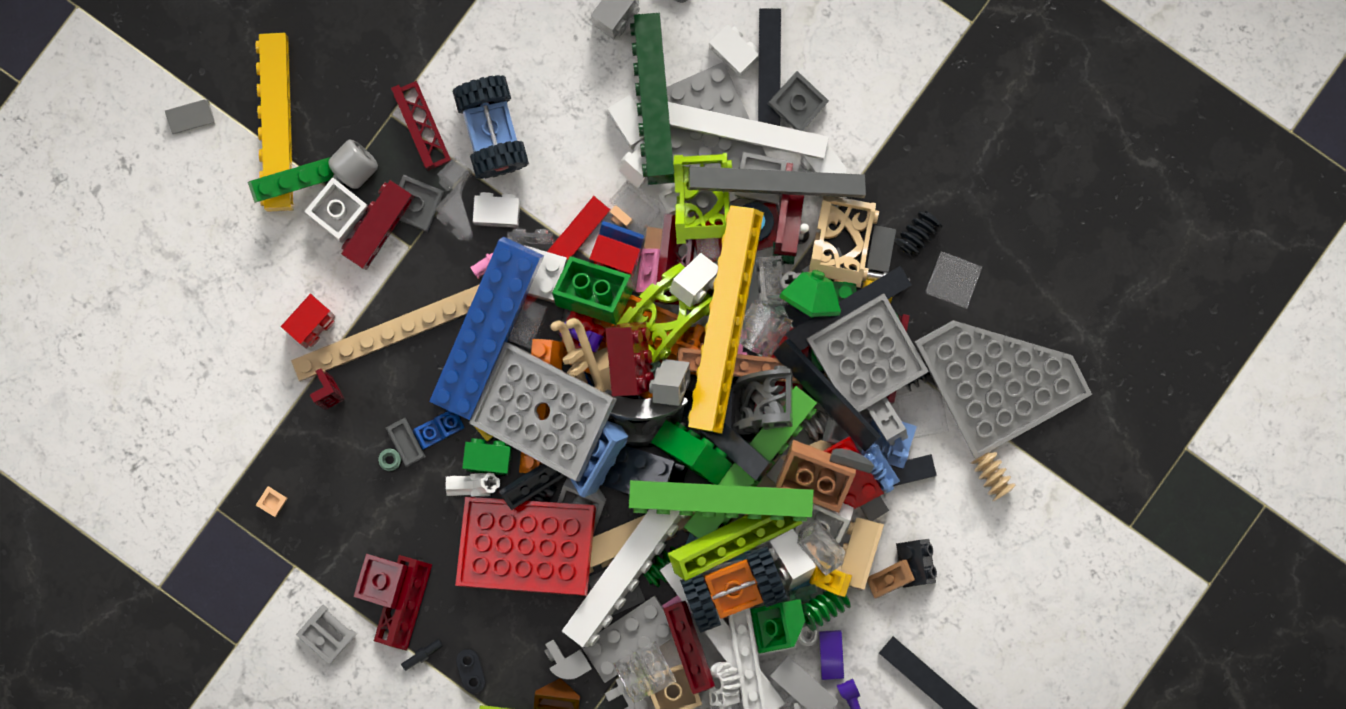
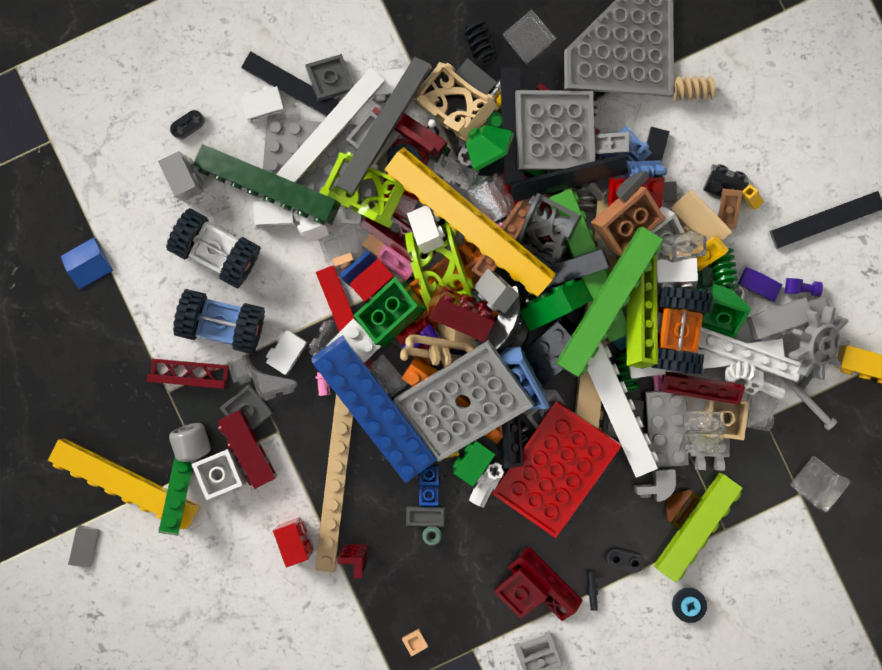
camera: 65 degrees left, 5 degrees up
none -> black plate [166,208,261,288]
none -> yellow piece [742,184,764,210]

